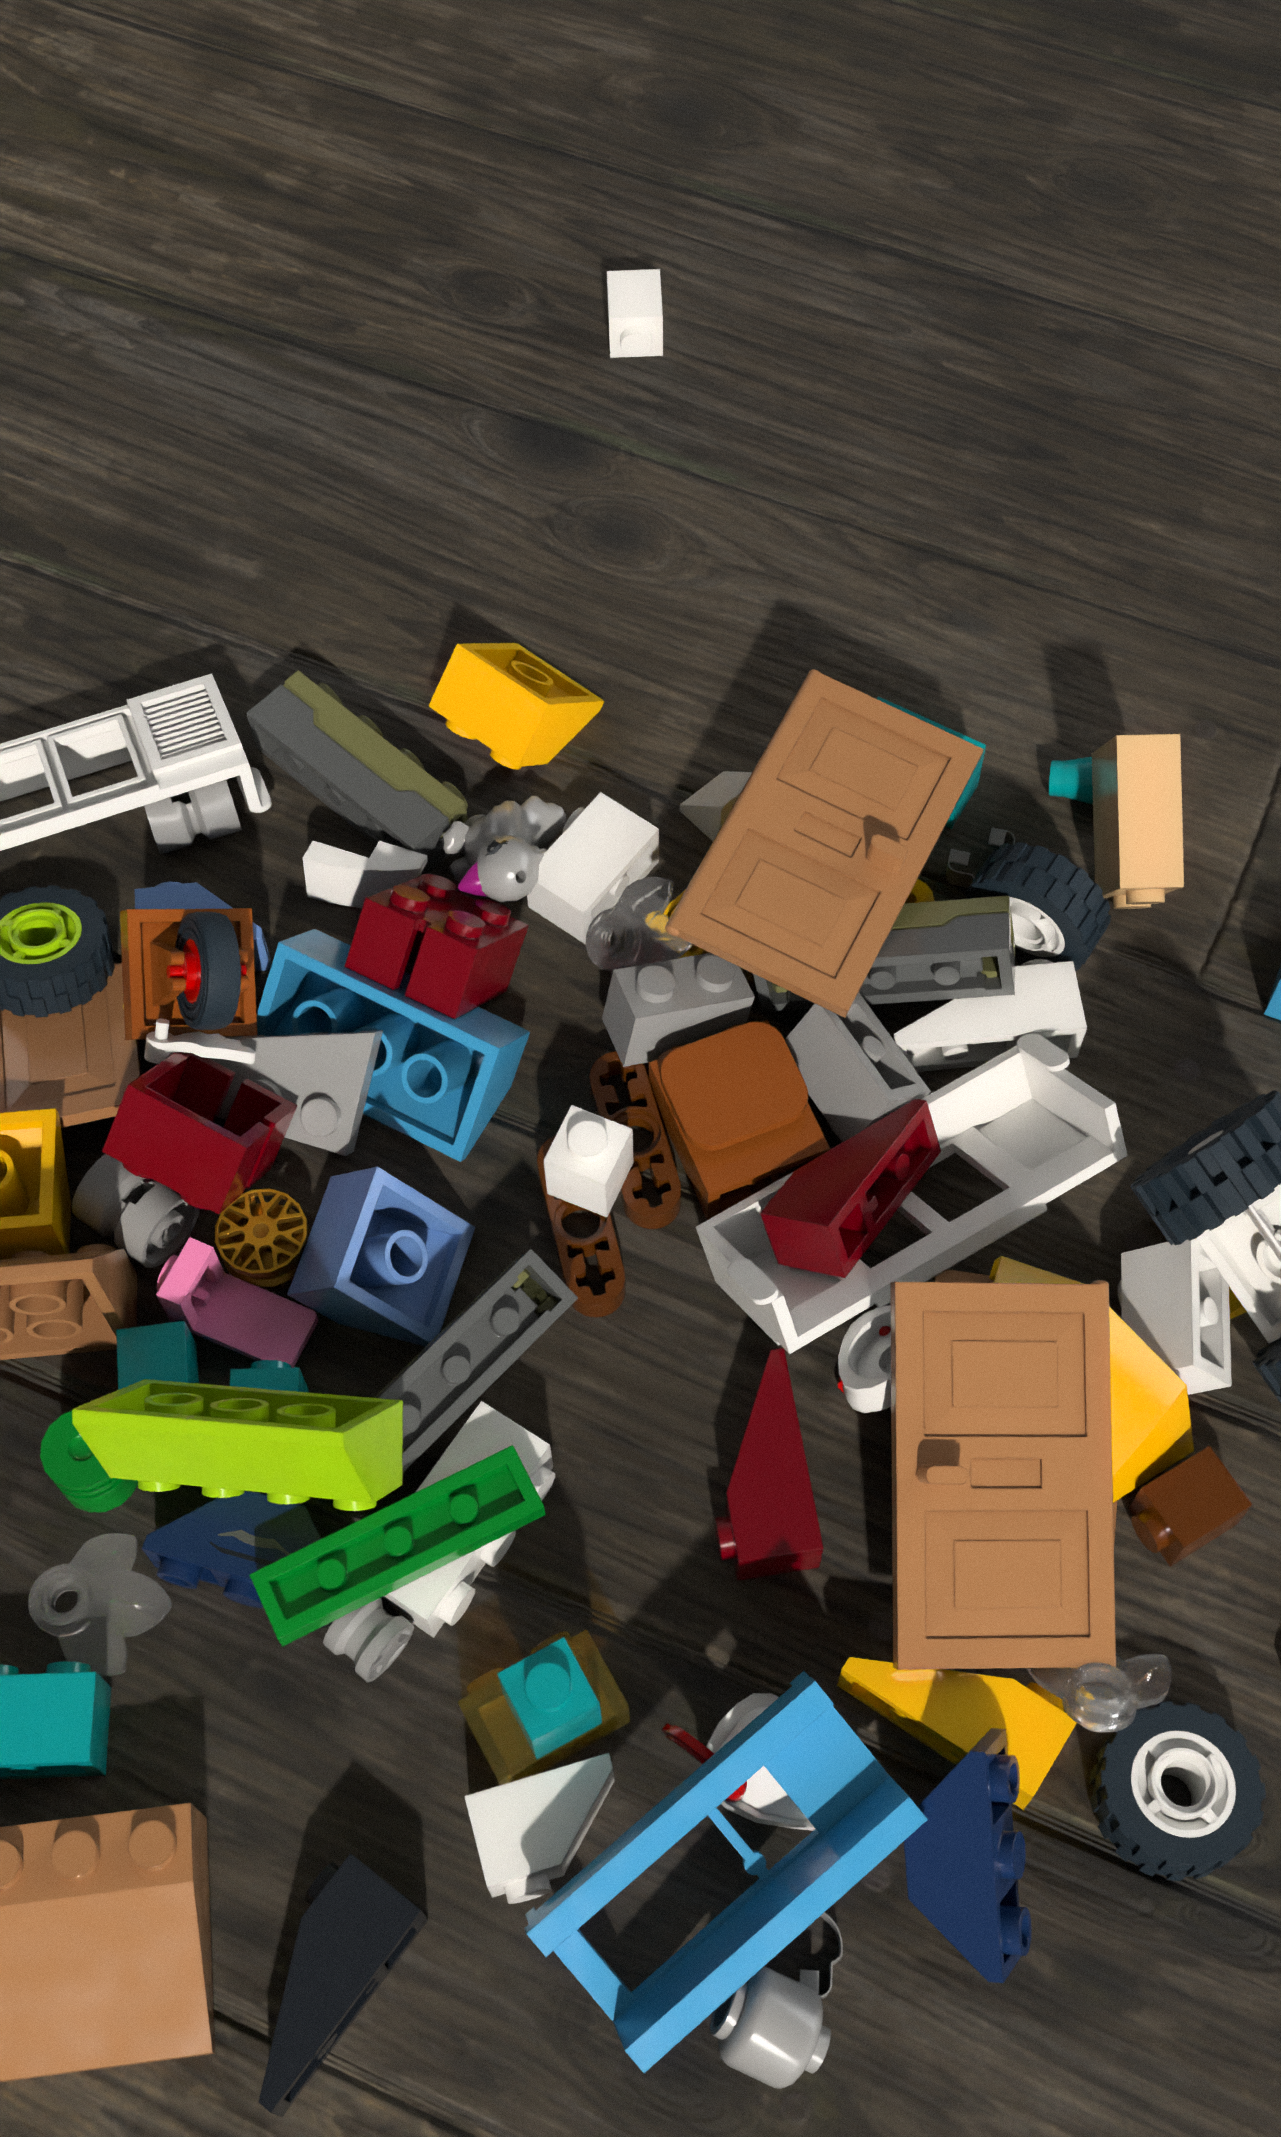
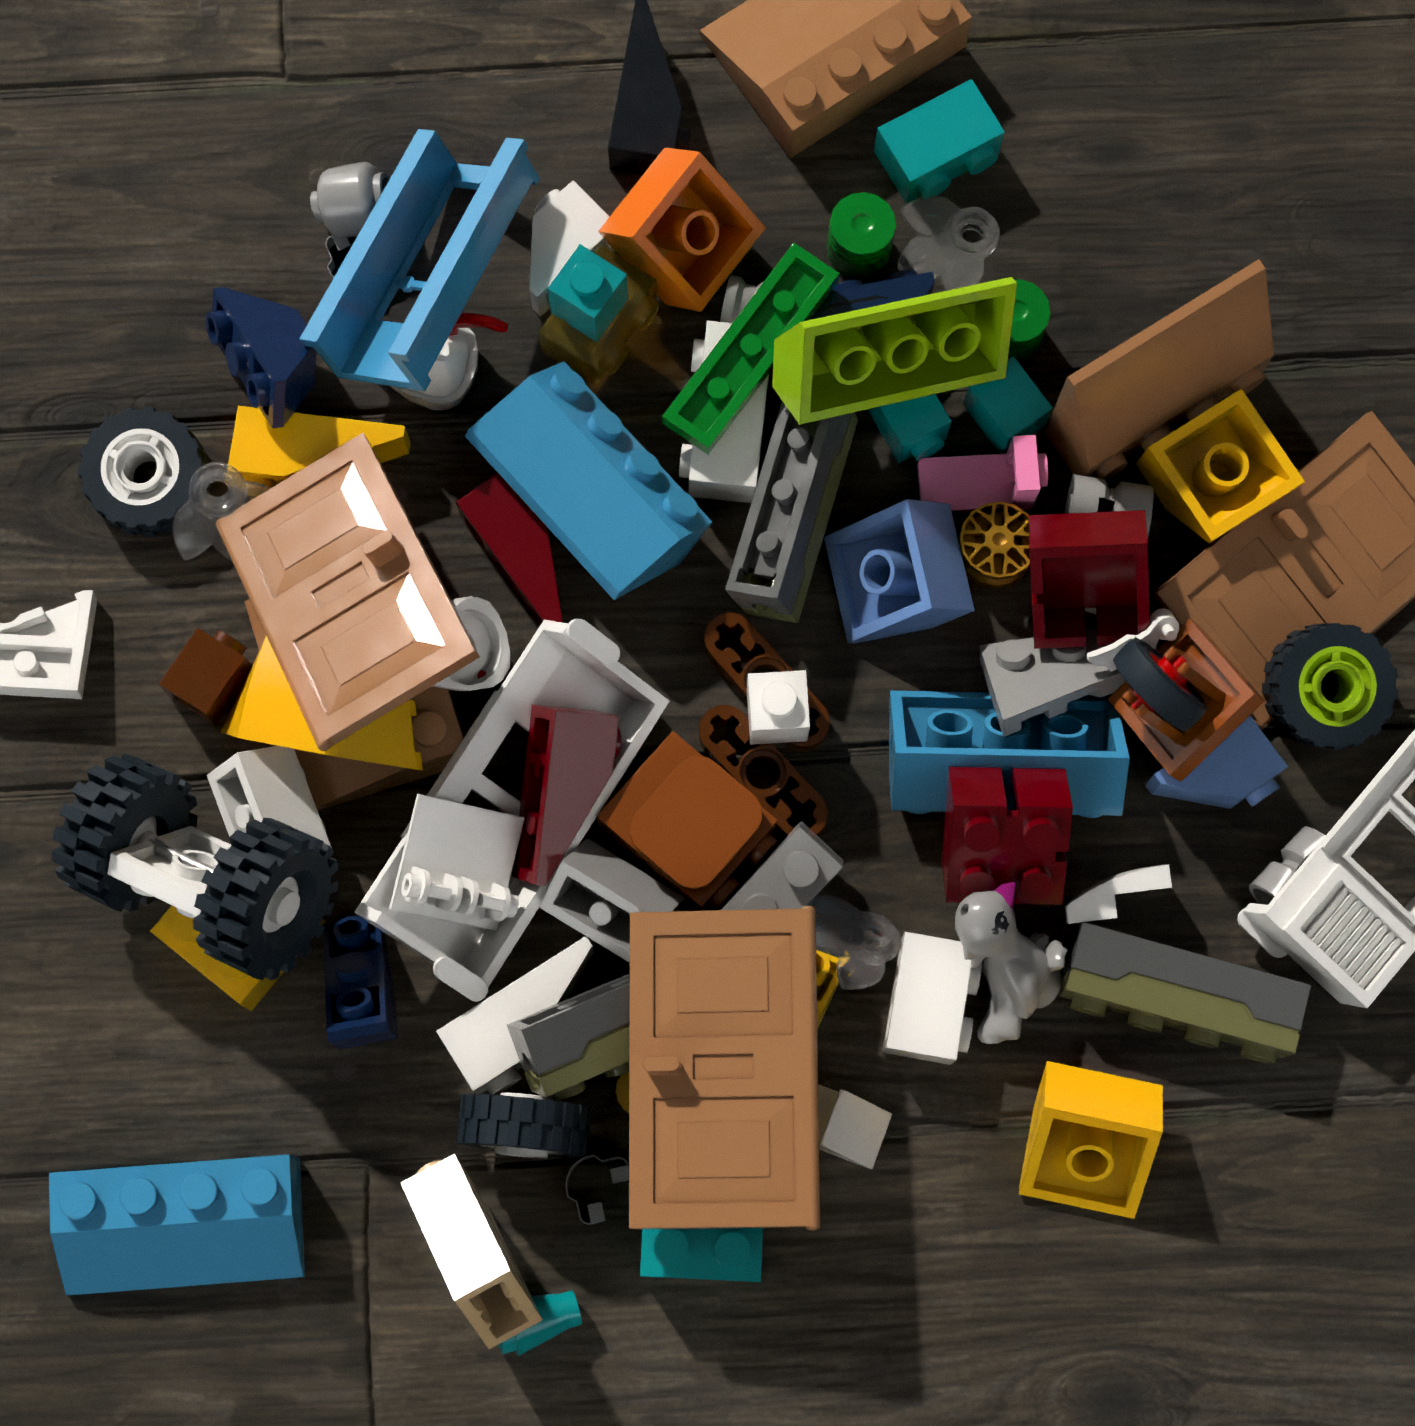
camera: 150 degrees right, 15 degrees up
none -> dark blue slope [323,916,398,1050]
none -> white hinge [389,794,525,931]
none -> dark azure slope [465,361,712,600]
none -> orange brick [598,148,766,312]
none -> green piece [826,192,896,279]

